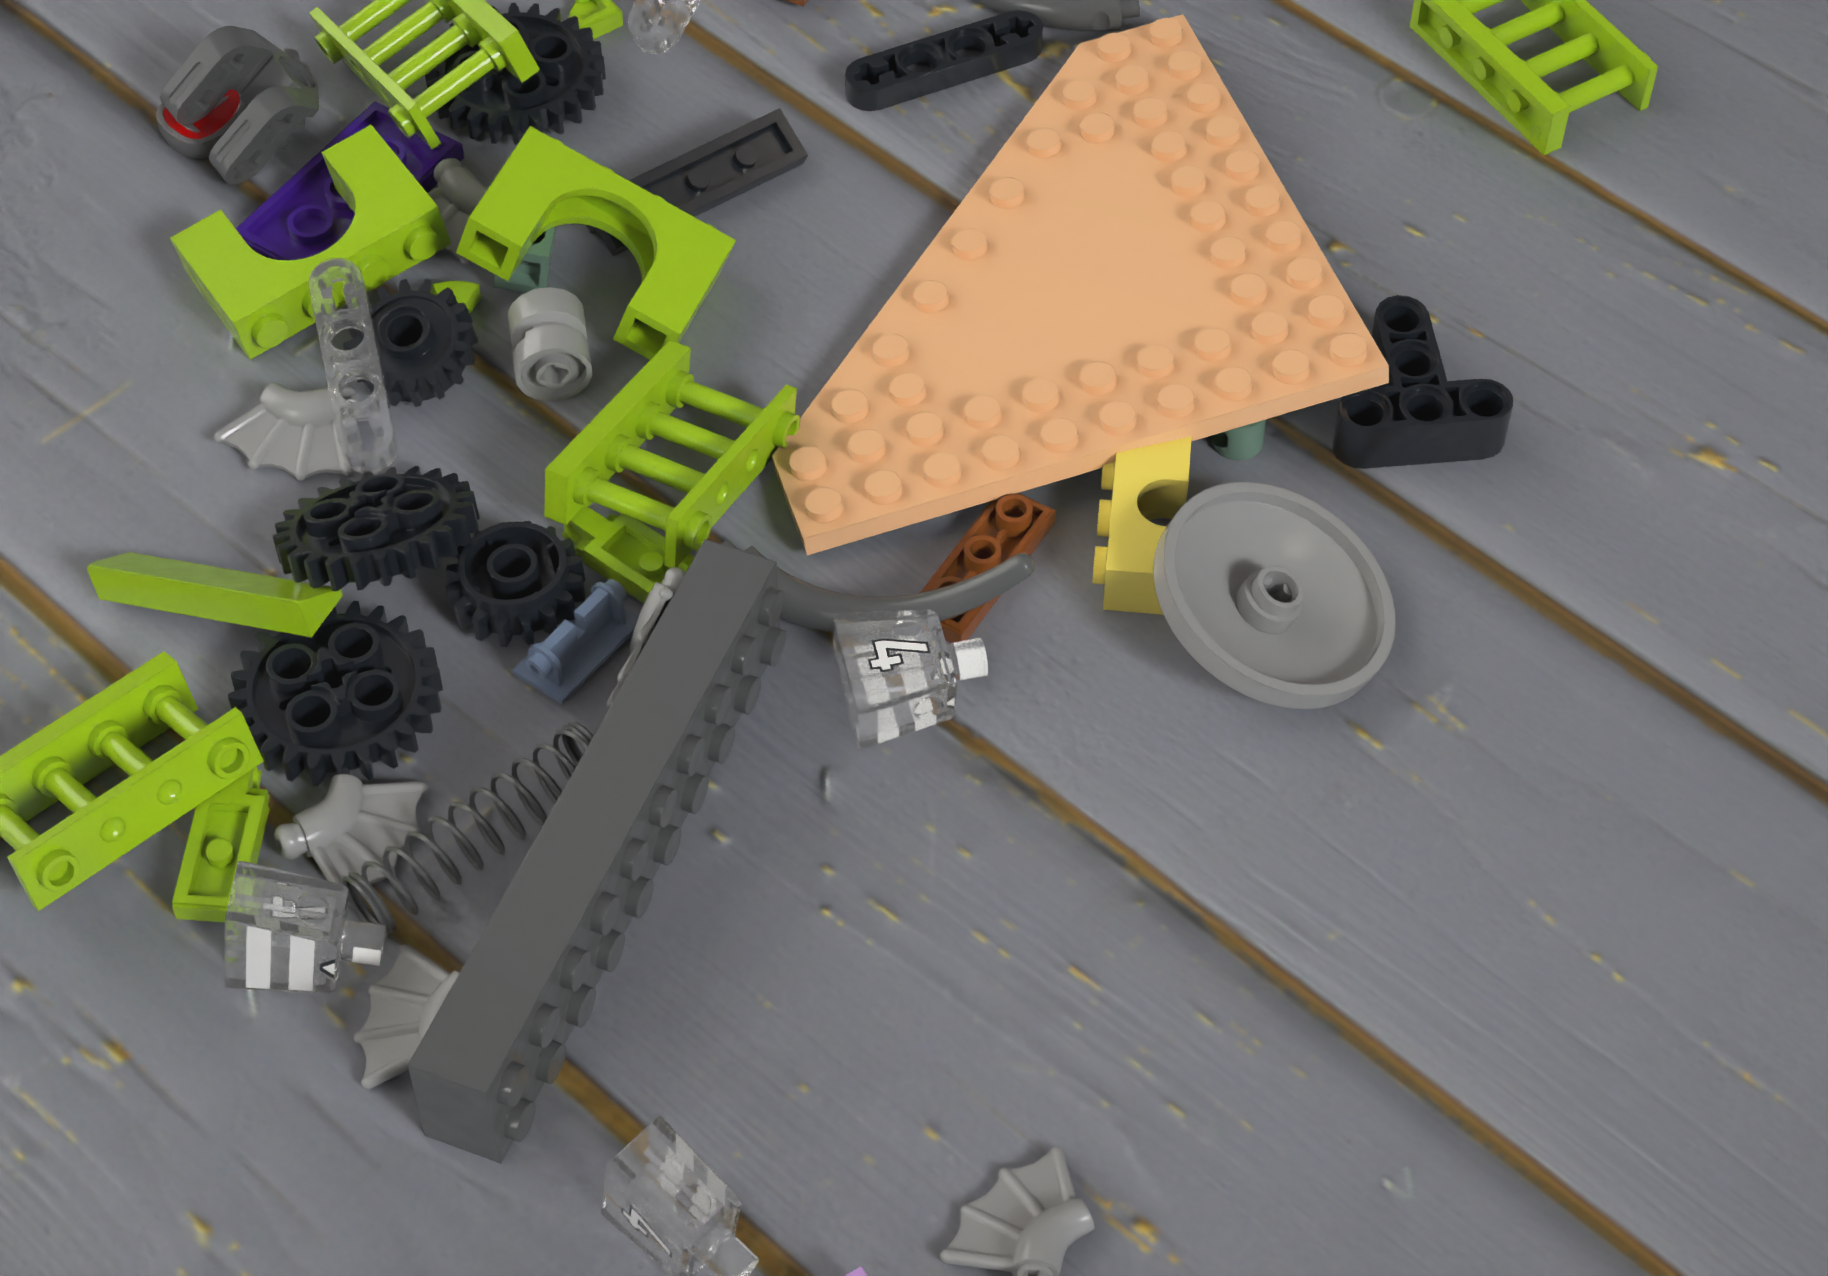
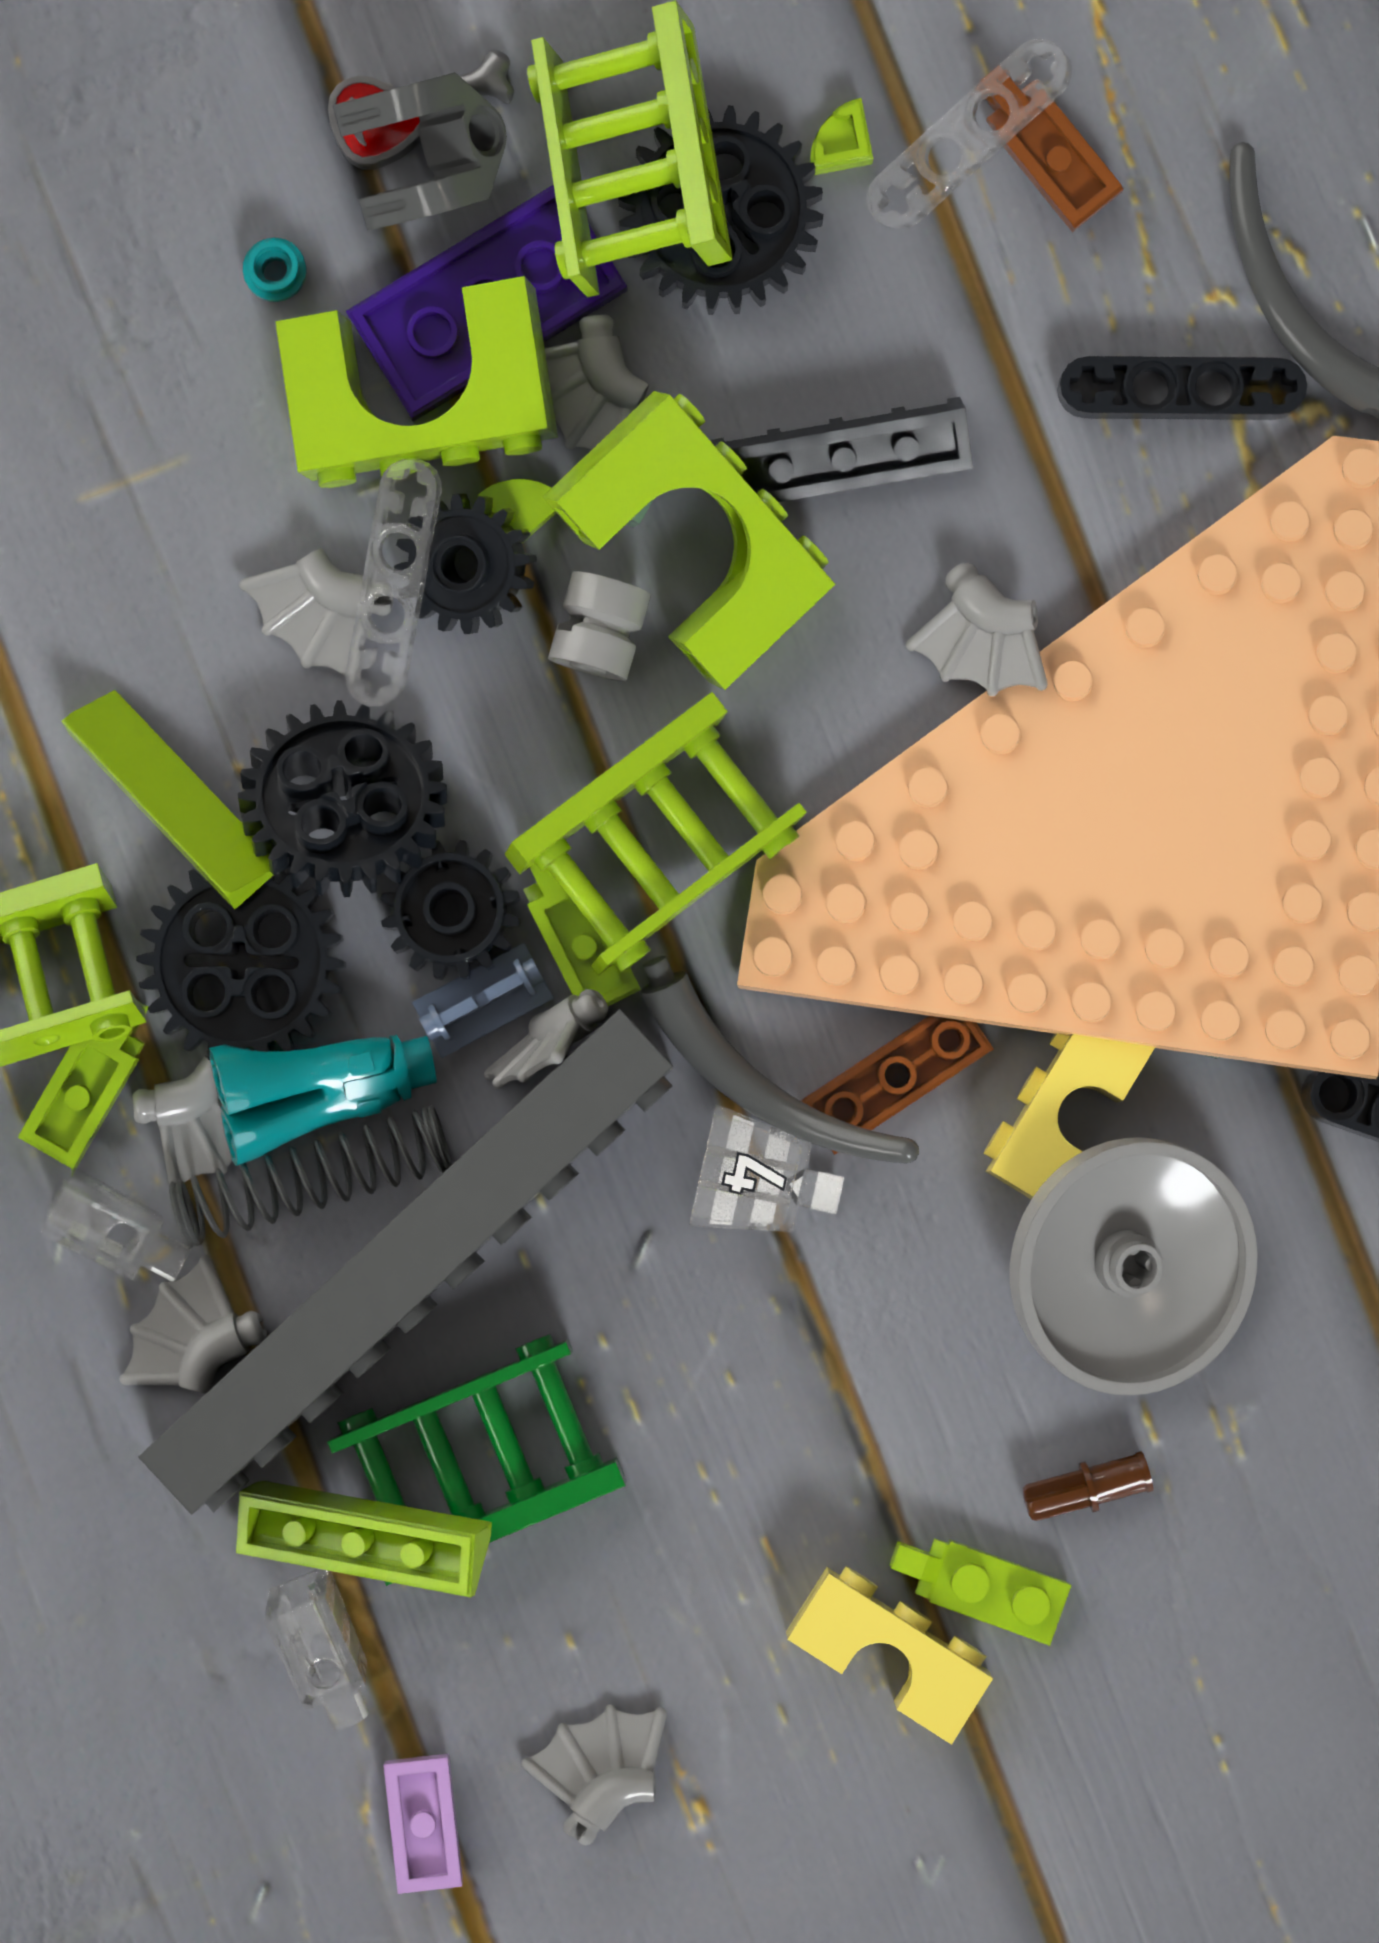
camera: 25 degrees right, 35 degrees up
none -> teal piece [209,1035,437,1166]
none -> lime slope [236,1481,492,1597]
none -> teal plate [243,237,307,302]
none -> green fence [327,1334,627,1586]
none -> light yellow arch [786,1566,993,1745]
none -> lime hinge [889,1538,1072,1646]
none -> light grey arm [905,563,1048,696]
none -> reddish brown axle [1023,1451,1154,1521]

